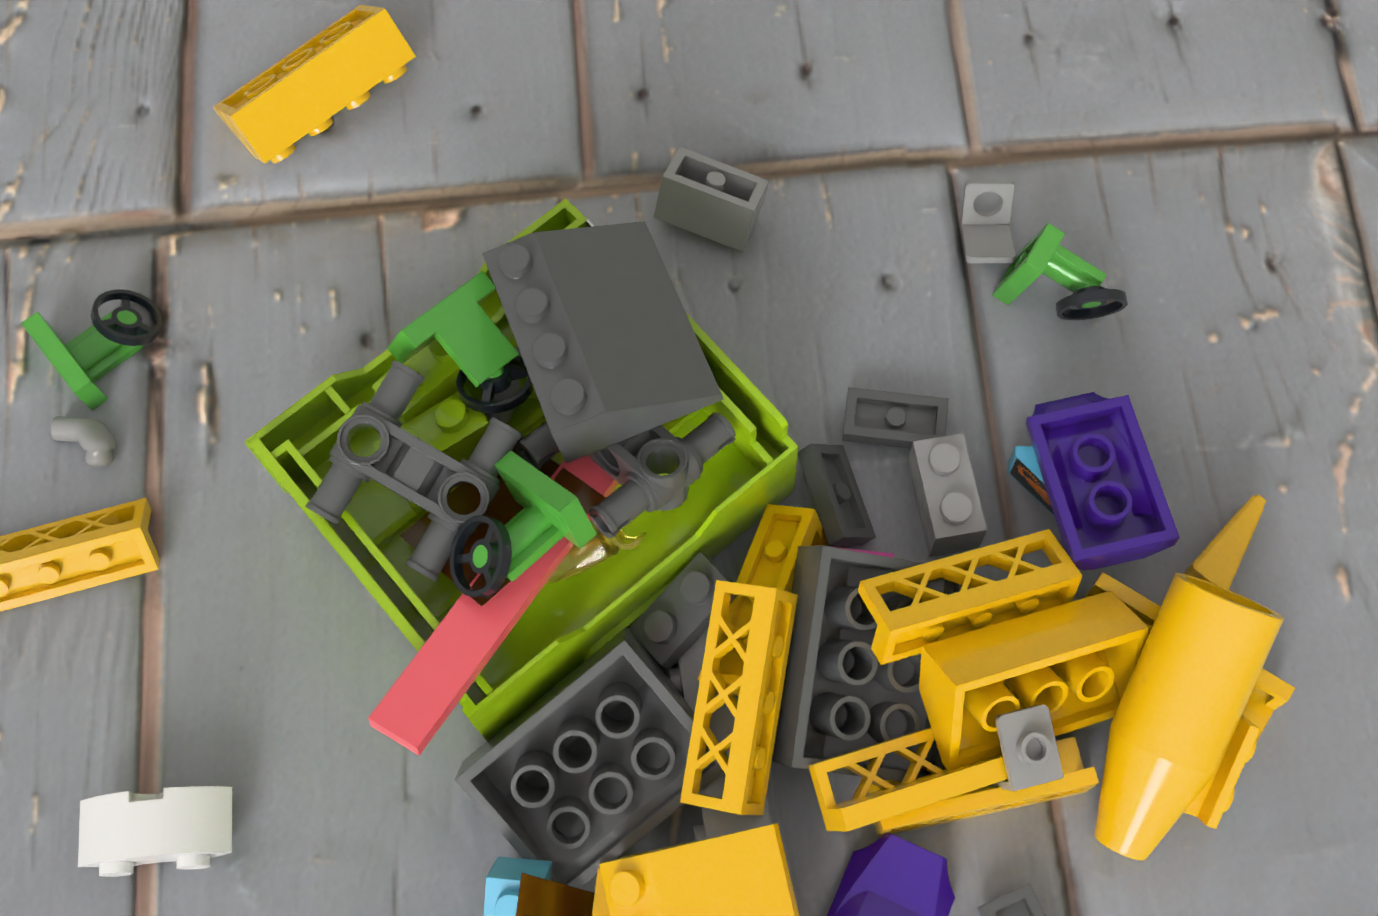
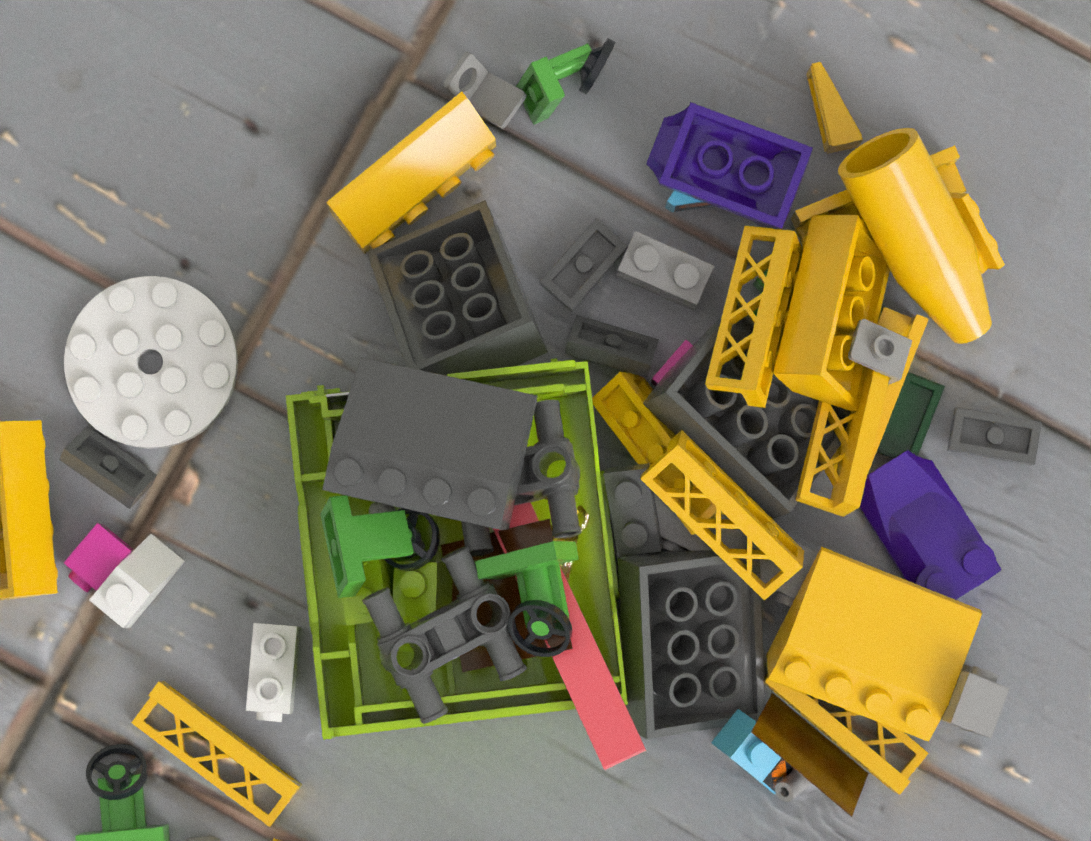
camera: 65 degrees left, 15 degrees up
light grey brick [653,146,769,252] -> none
none -> dark grey plate [59,426,157,509]
none -> white plate [64,276,238,449]
none -> dark pink brick [64,523,134,593]
none -> white slope [89,534,185,628]
none -> yellow fence [131,681,302,827]
none -> white brick [246,623,300,722]
none -> yellow slope [326,91,496,254]
none -> dark grey slope [367,200,548,376]
none -> dark green tile [876,372,945,459]

